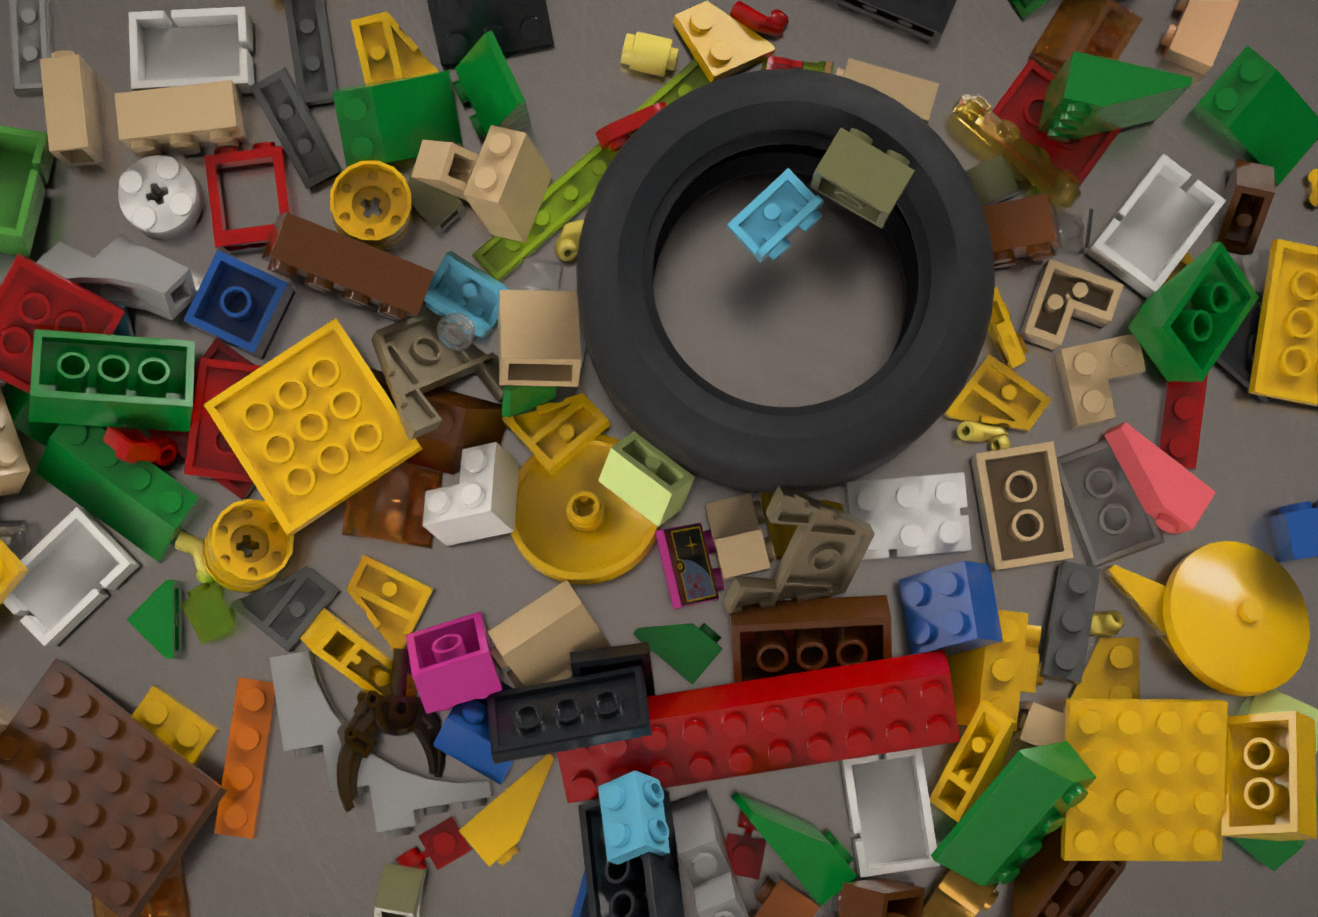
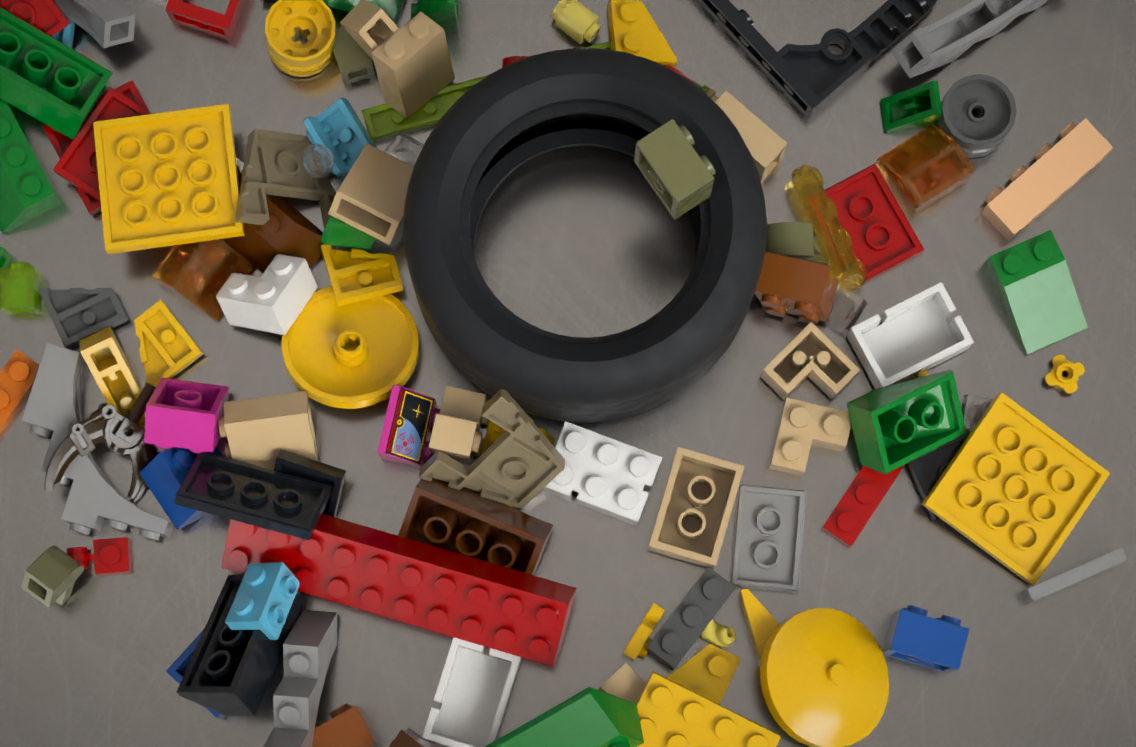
camera: 25 degrees right, 5 degrees down
red plate [103,426,177,466] -> none
light yellow arm [174,531,214,584] -> none
blue brick [183,250,294,359] -> none
yellow wheel [202,499,294,593] -> none
reddish brown brick [261,212,435,321] -> none
yellow slope [458,753,556,867] -> none
yellowish green brick [598,431,695,527] -> none
green slope [633,623,723,685] -> none
red plate [726,809,767,880] -> none
medium azure bracket [727,168,824,263] -> none
red arm [730,1,789,37] -> none
green slope [731,792,857,907] -> none
blue brick [899,560,1003,657] -> none
yellow slope [929,700,1016,822] -> none
yellow wing [944,354,1052,432] -> none
yellow slope [947,610,1029,731] -> none
light yellow arm [957,421,1011,451] -> none
yellow wing [988,286,1028,370] -> none
green slope [1038,51,1193,142] -> none
coral slope [1104,422,1216,535] -> none
reddish brown slope [1215,159,1275,255] -> none

